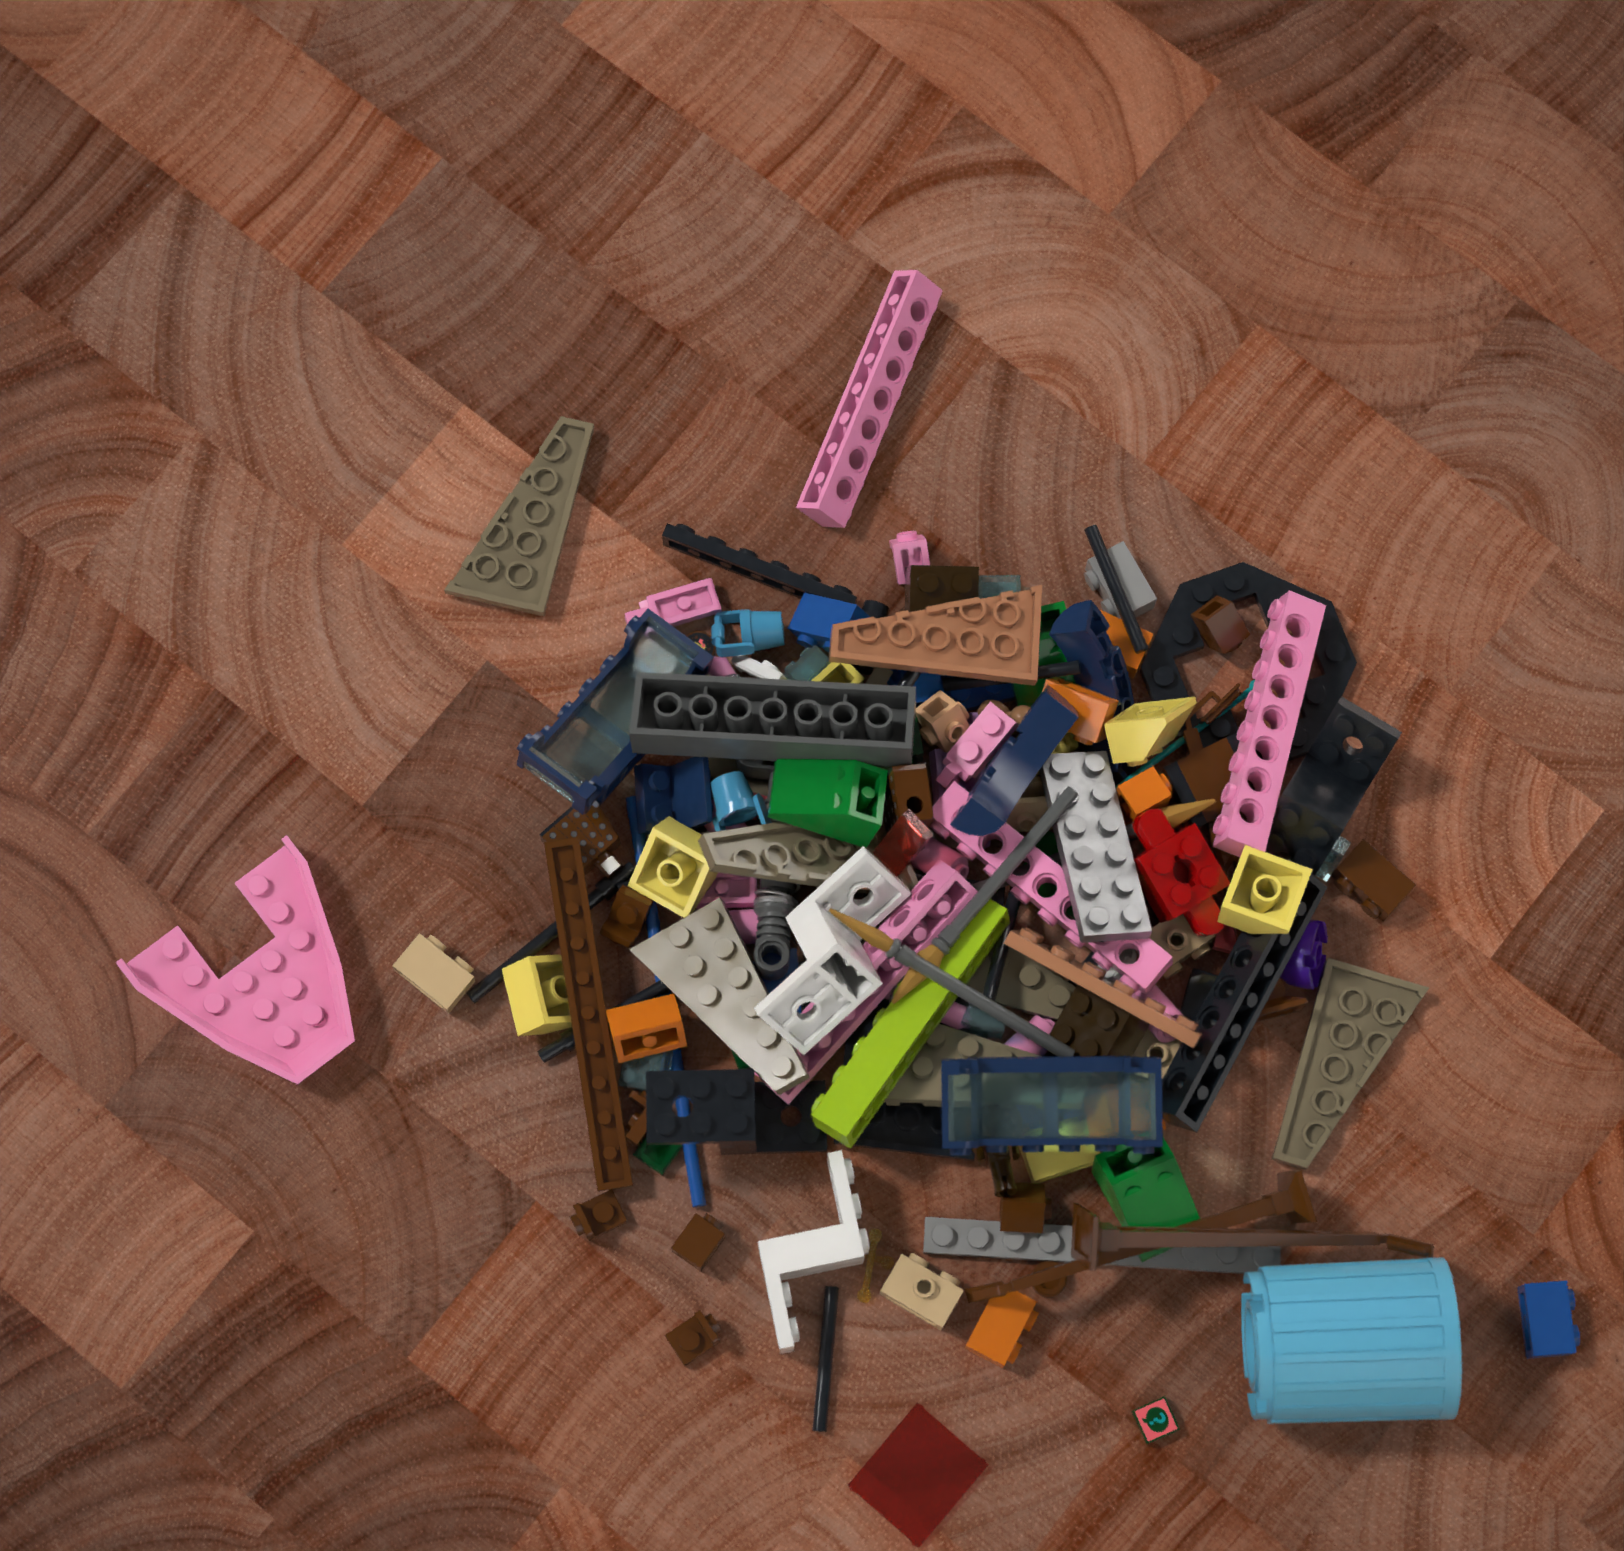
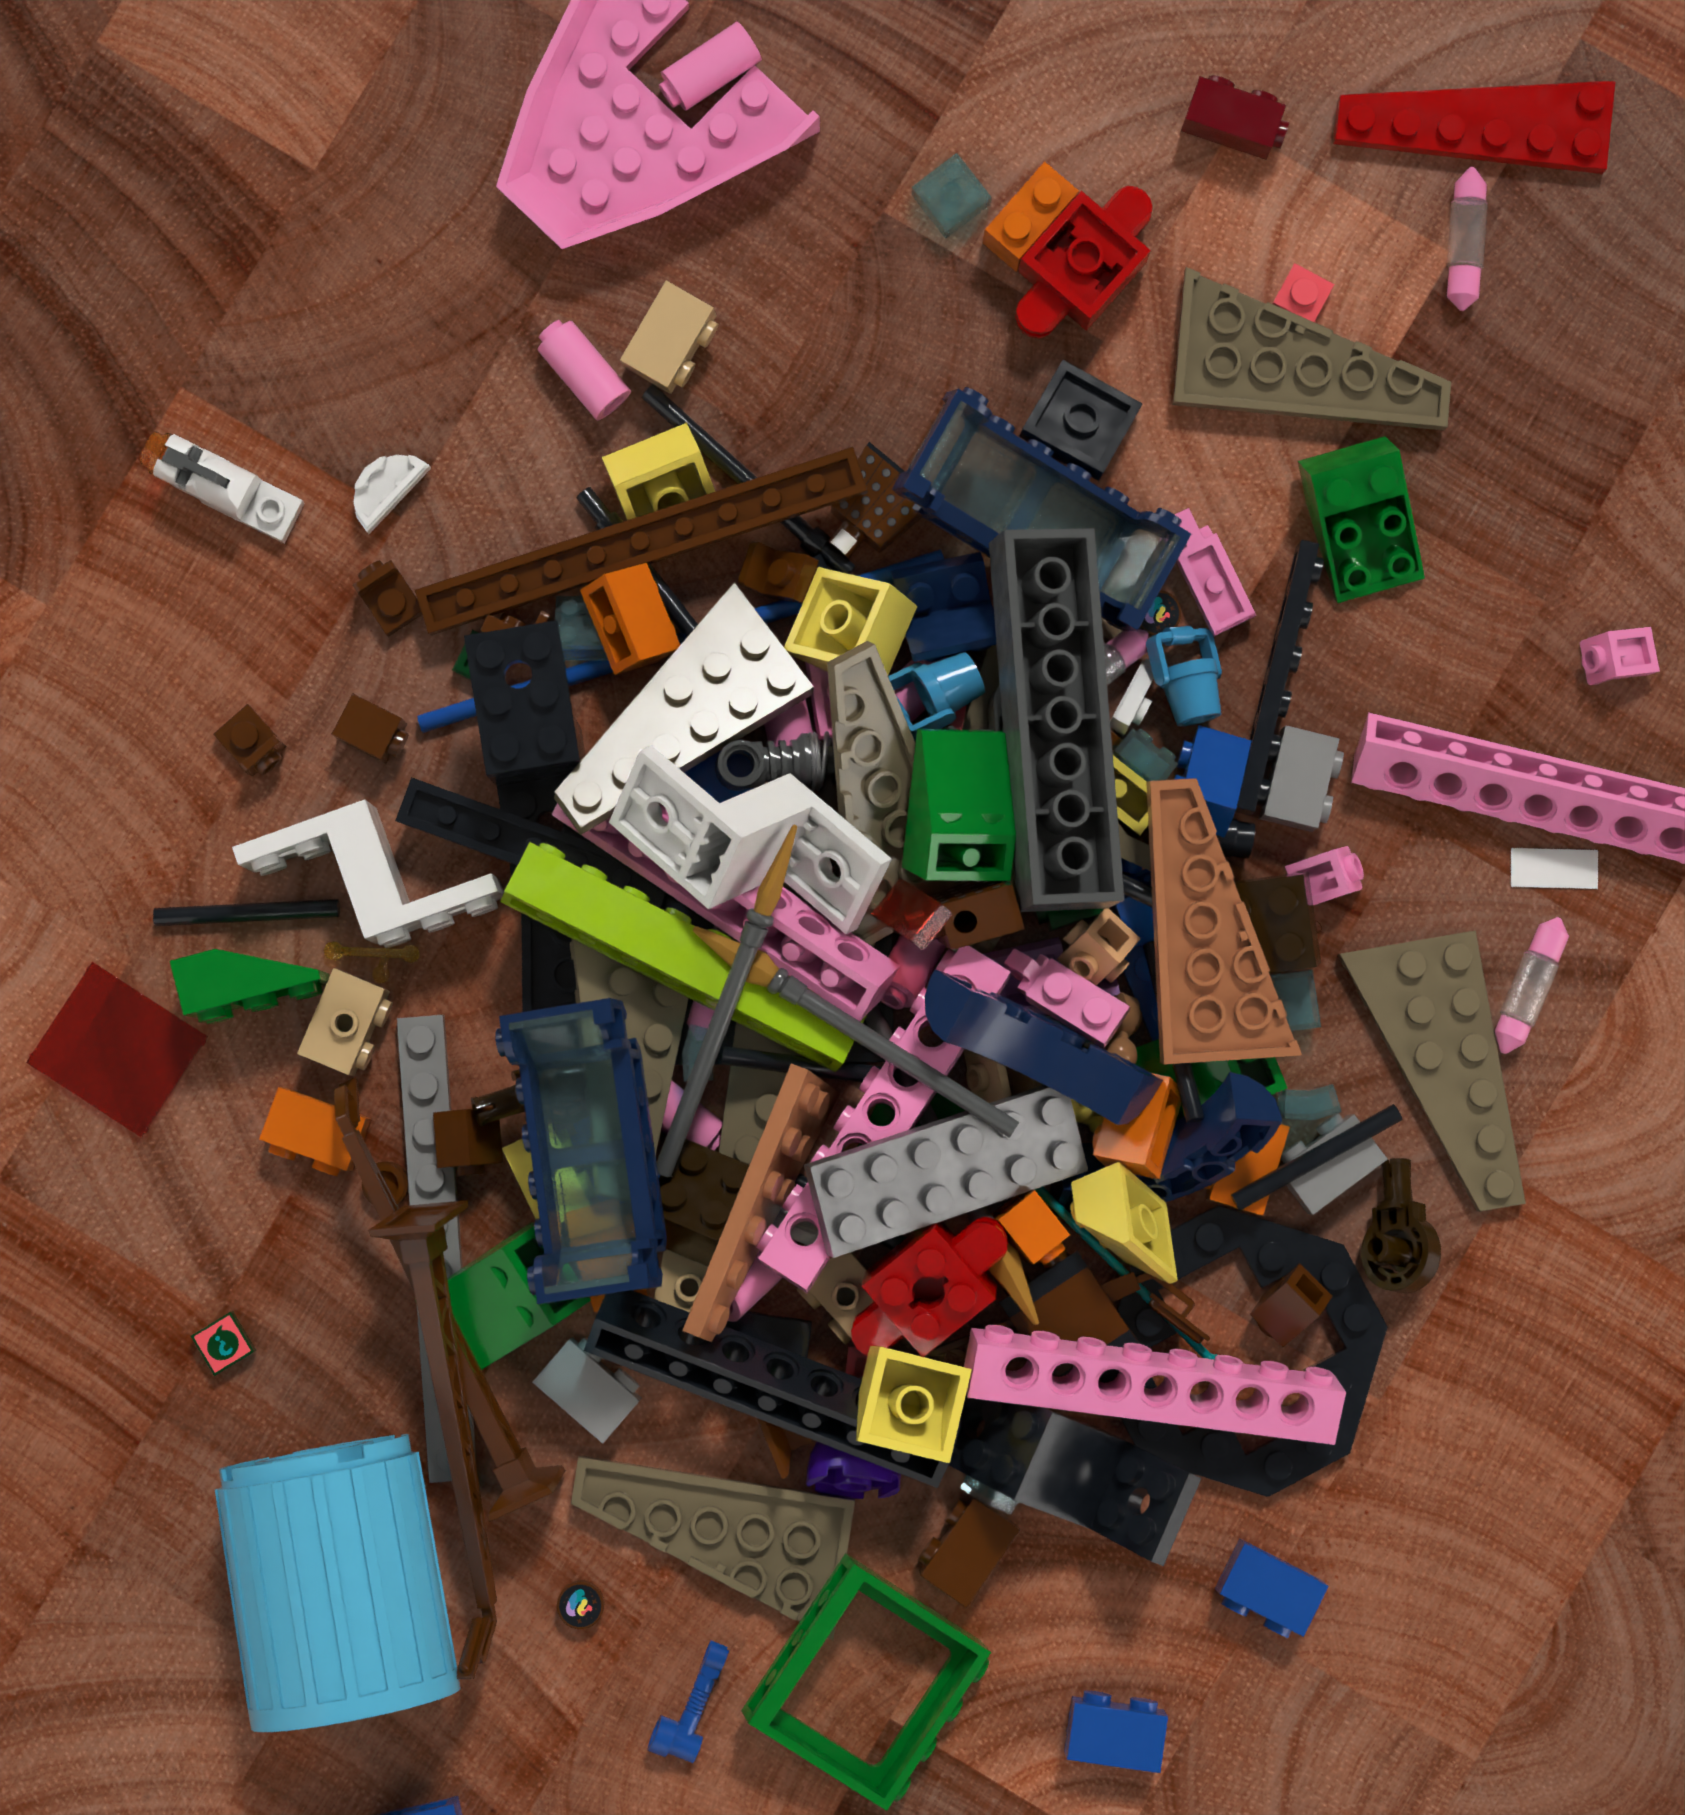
camera: 80 degrees right, 10 degrees up
none -> white plate [140,431,305,544]
none -> green slope [170,949,330,1025]
none -> white plate [353,455,431,534]
none -> black plate [395,777,667,909]
none -> light grey brick [532,1337,642,1444]
none -> bright pink brick [538,320,631,421]
none -> tile [557,1580,605,1629]
none -> blue brick [647,1640,729,1763]
none -> bright pink brick [659,21,762,111]
none -> green piece [741,1553,991,1811]
none -> clear light blue piece [911,153,992,238]
none -> orange piece [982,161,1079,273]
none -> red brick [1015,186,1153,339]
none -> black hinge [1019,360,1143,481]
none -> blue brick [1064,1691,1168,1773]
none -> dark red brick [1181,75,1290,160]
none -> blue brick [1215,1538,1329,1638]
none -> light grey brick [1259,725,1344,832]
none -> coral plate [1273,263,1335,322]
none -> clear light blue piece [1278,1084,1342,1121]
none -> green slope [1298,436,1425,603]
none -> red wing [1333,81,1615,174]
none -> dark tan wing [1337,930,1526,1212]
none -> dark brown pin [1361,1158,1441,1293]
none -> piece [1447,167,1488,311]
none -> piece [1494,917,1569,1054]
none -> white sticker [1511,848,1598,889]
none -> bright pink bracket [1580,627,1660,685]

